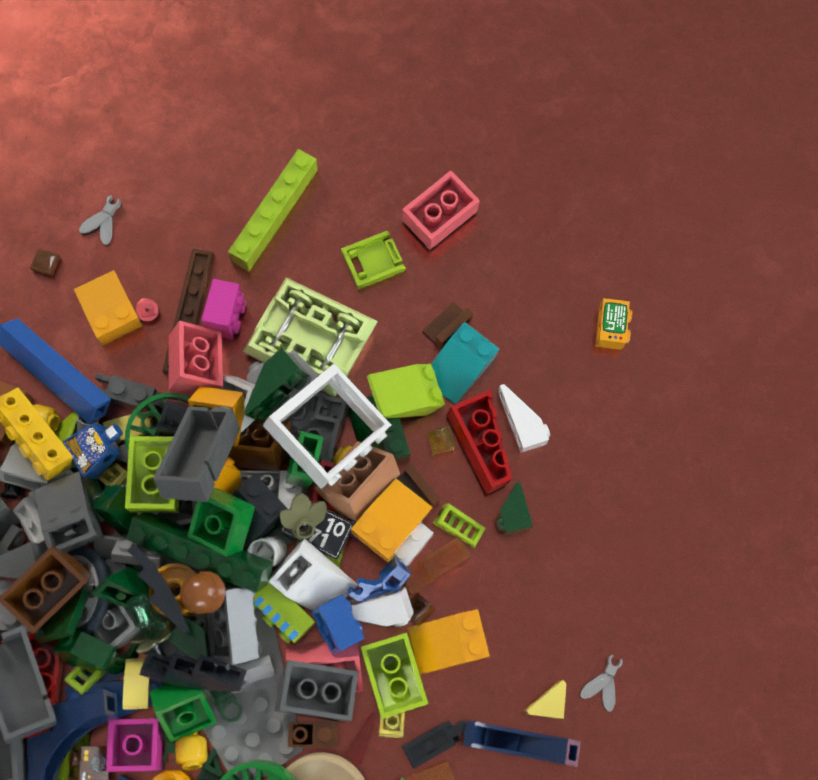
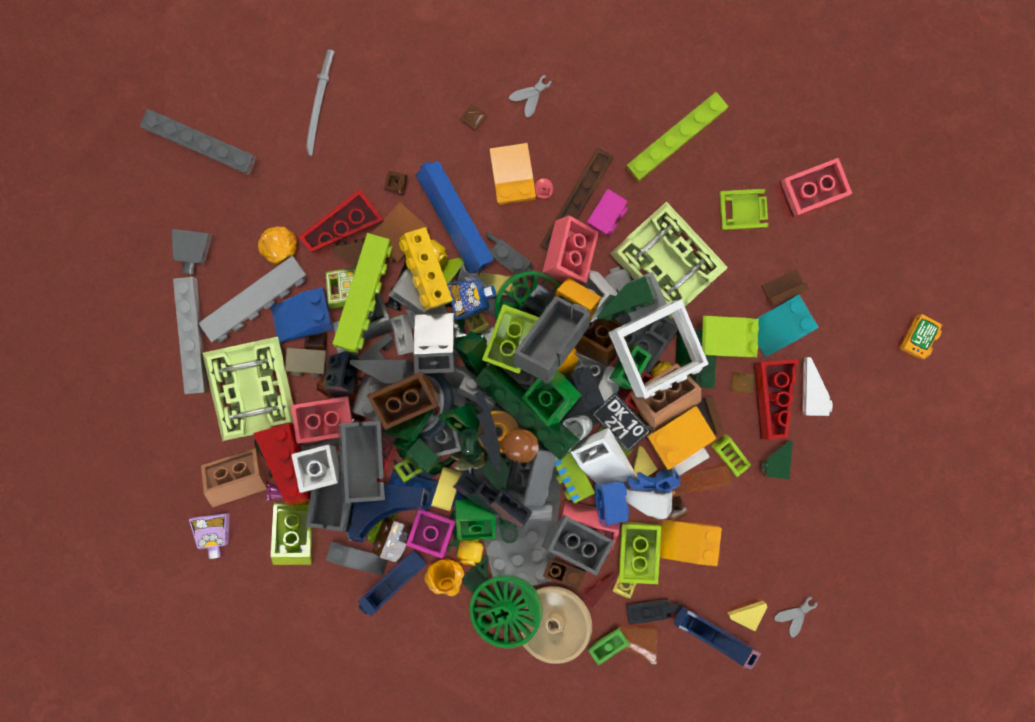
camera: 25 degrees right, 15 degrees up
olive plate [280,493,326,539] -> none
none -> light yellow slope [633,445,658,480]

